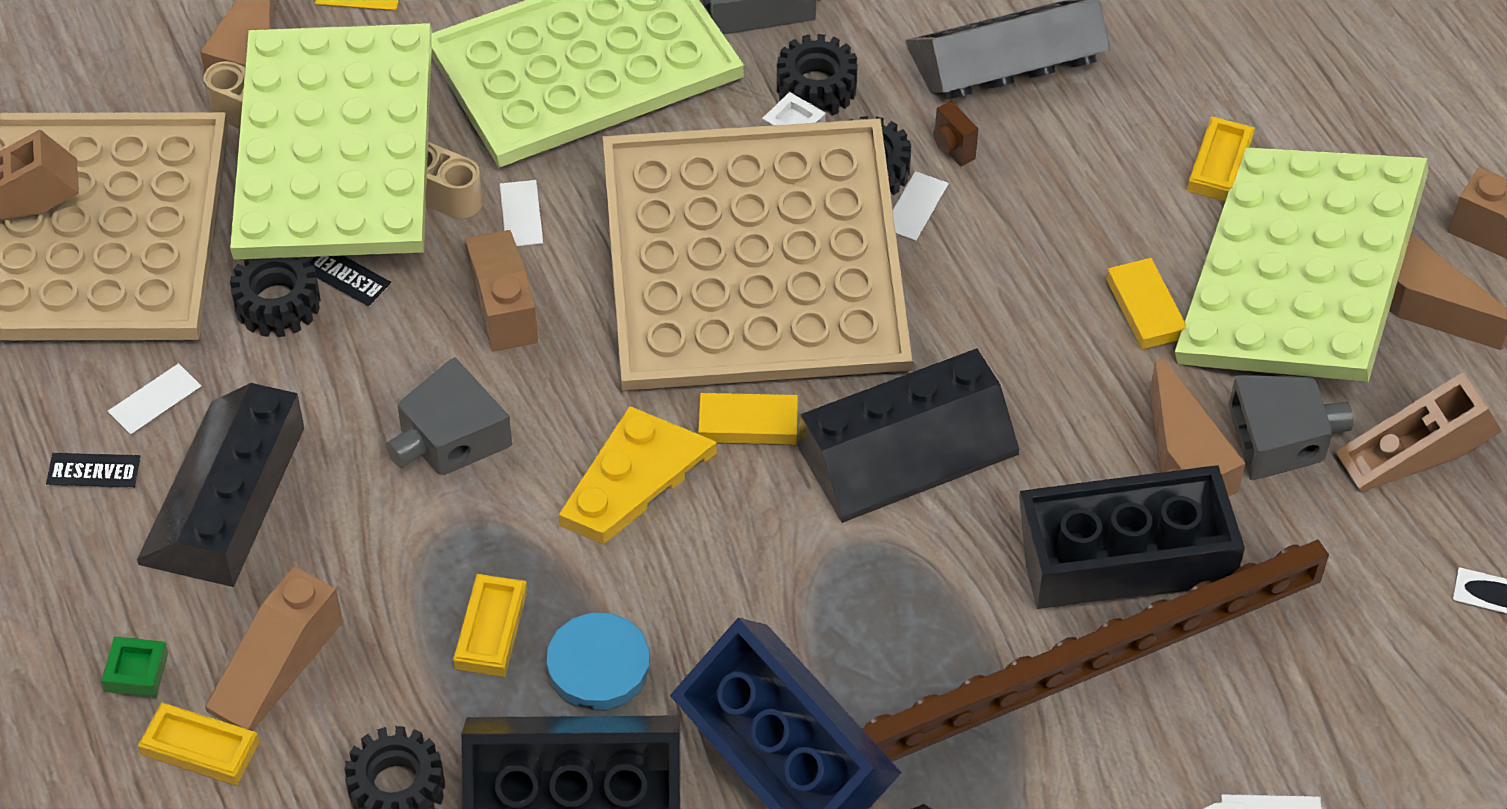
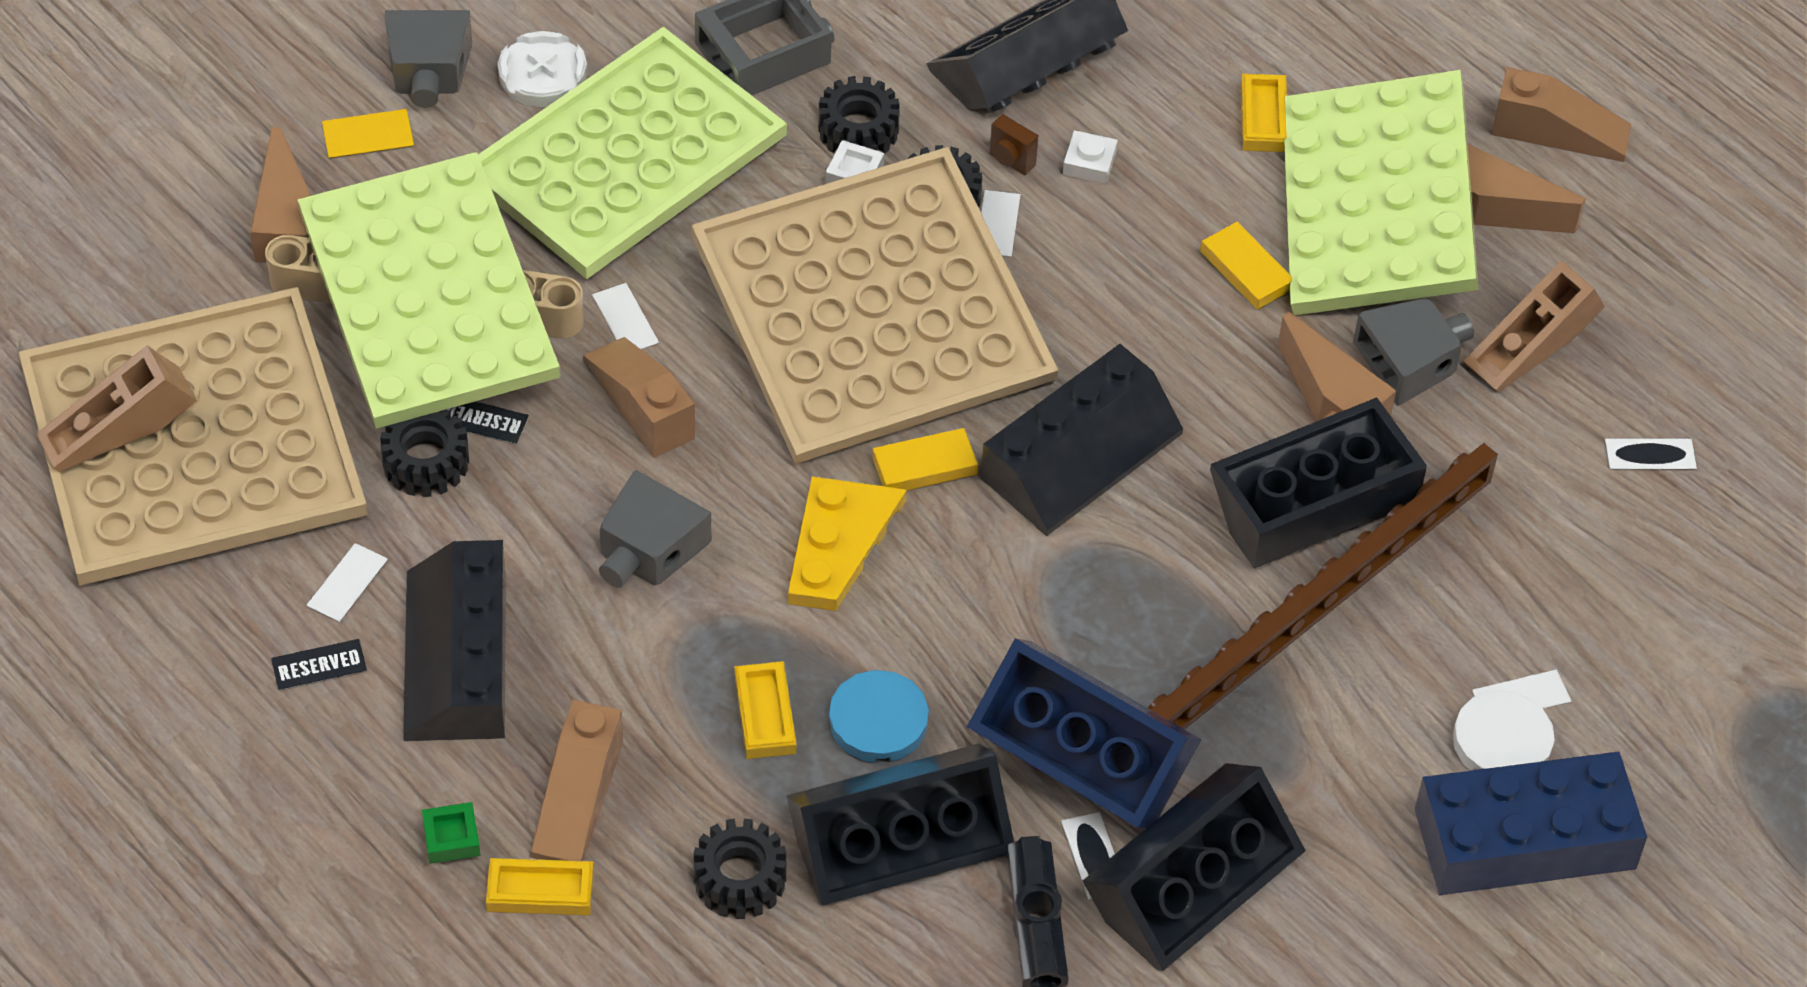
camera: 20 degrees left, 0 degrees up
none -> white plate [1063,130,1118,184]

